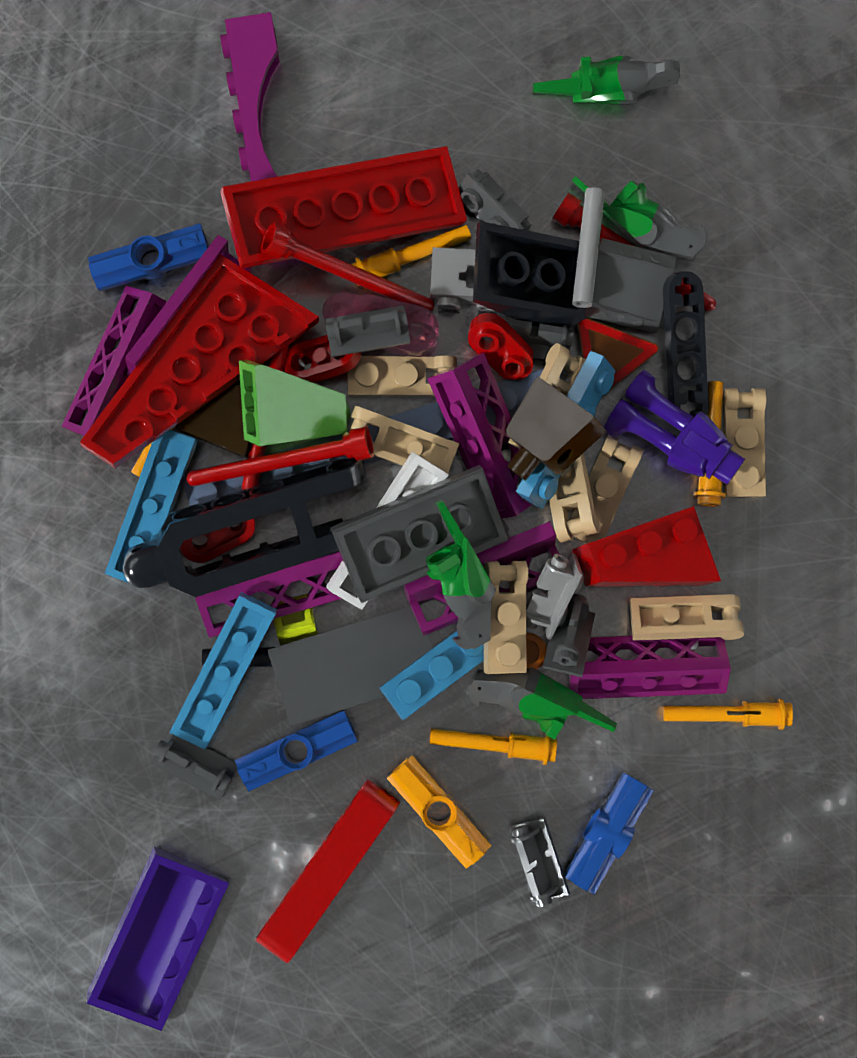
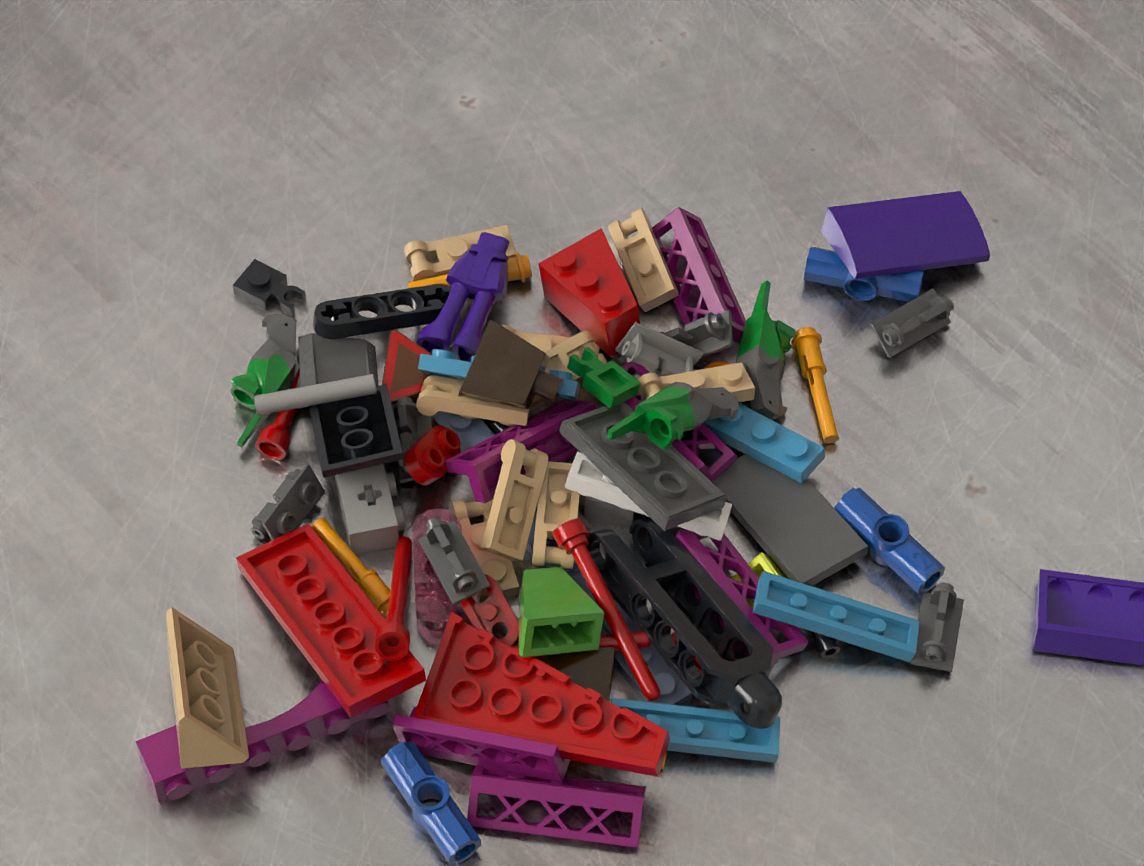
camera: 100 degrees left, 30 degrees down
red beam [255,779,400,964] -> none
light orange piece [386,755,492,869] -> none
animal [533,56,680,104] -> none
light orange pin [663,698,793,730] -> none
none -> tan slope [166,607,249,769]
none -> black plate [233,259,306,317]
none -> tan plate [481,439,548,561]
none -> green plate [567,347,641,409]
none -> dark purple slope [821,191,990,279]

